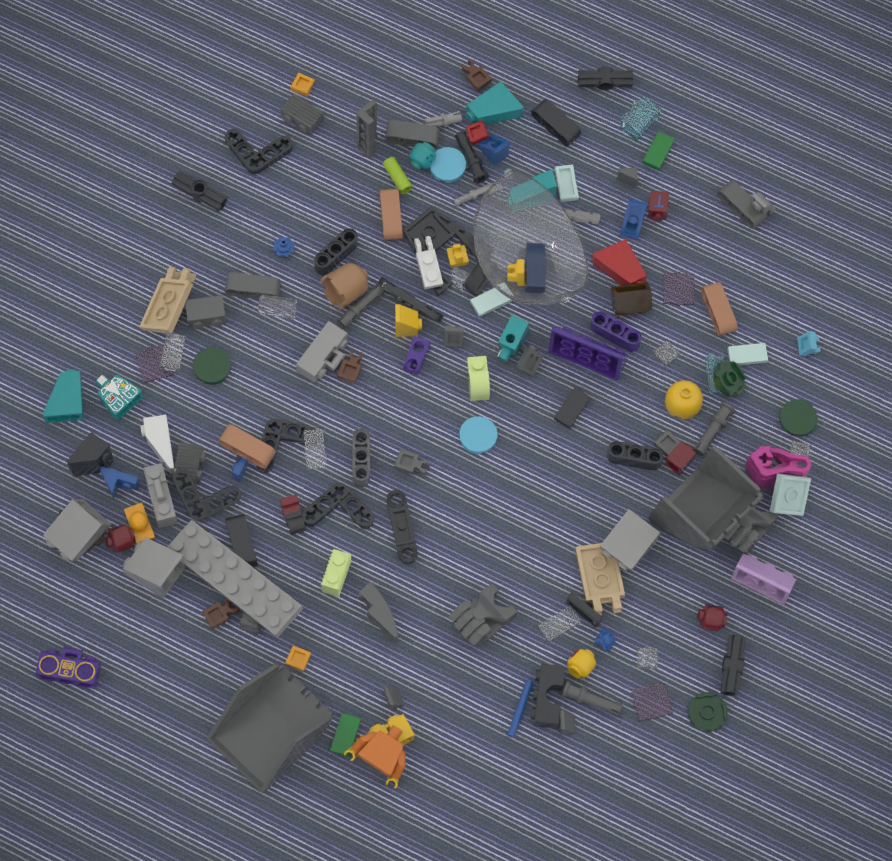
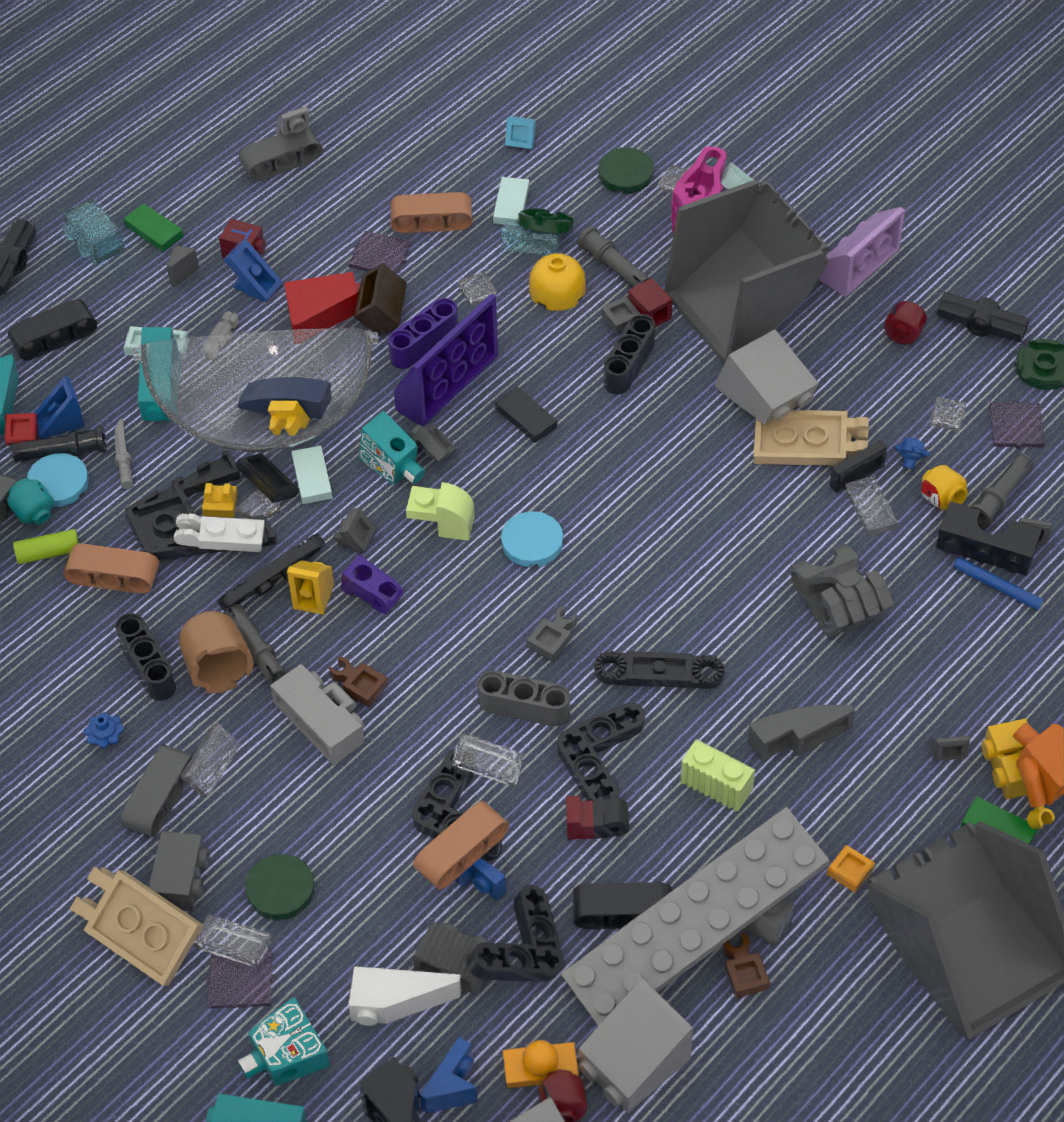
camera: 70 degrees left, 15 degrees down
light grey piece [143,463,178,528] -> none

